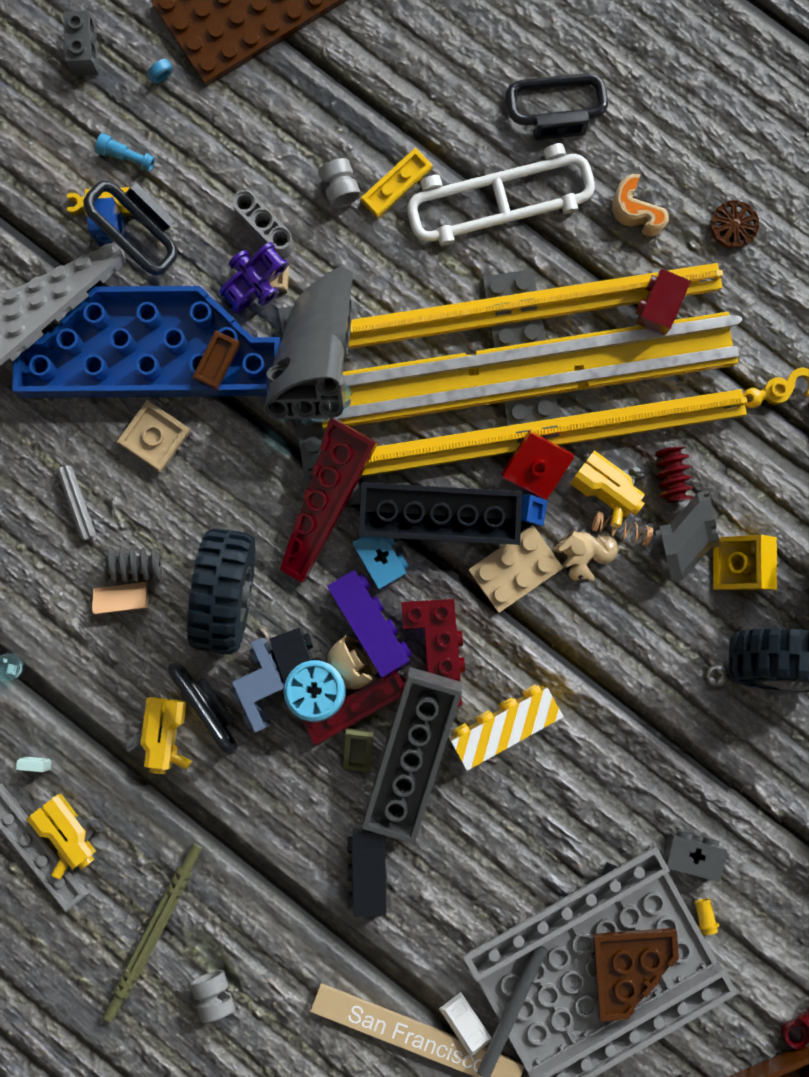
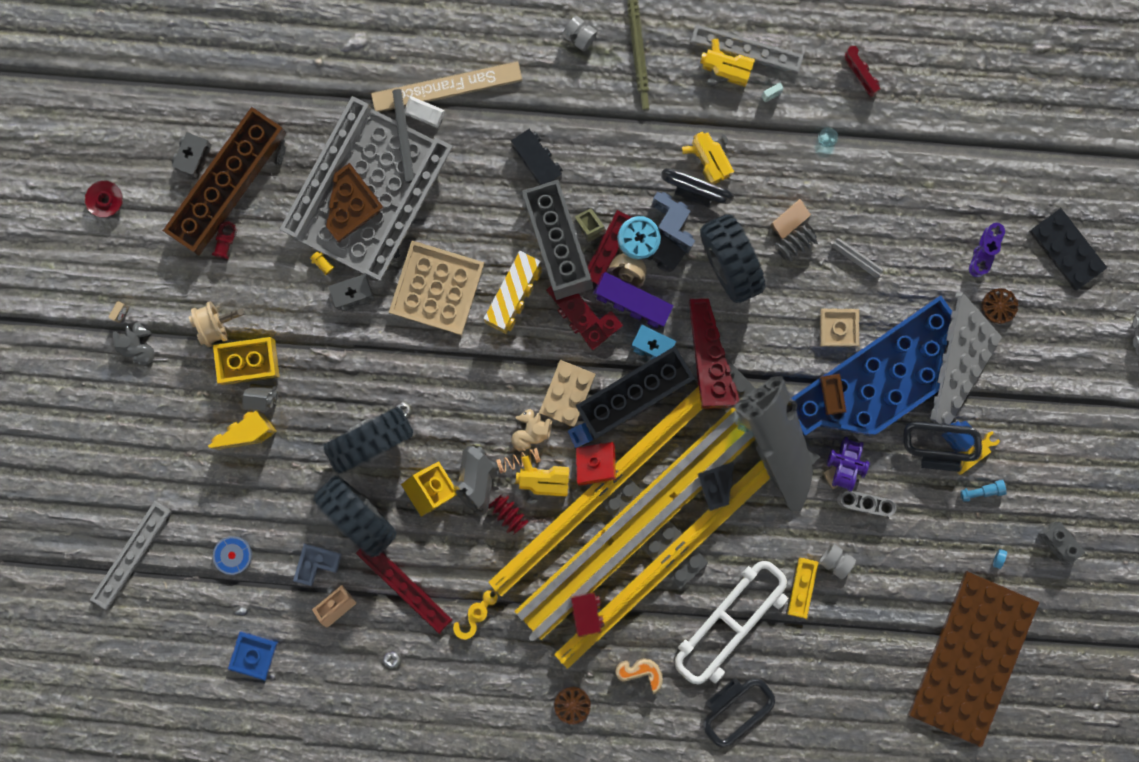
camera: 150 degrees right, 0 degrees up
none -> tan plate [389,241,485,335]
none -> black wing [697,462,734,511]

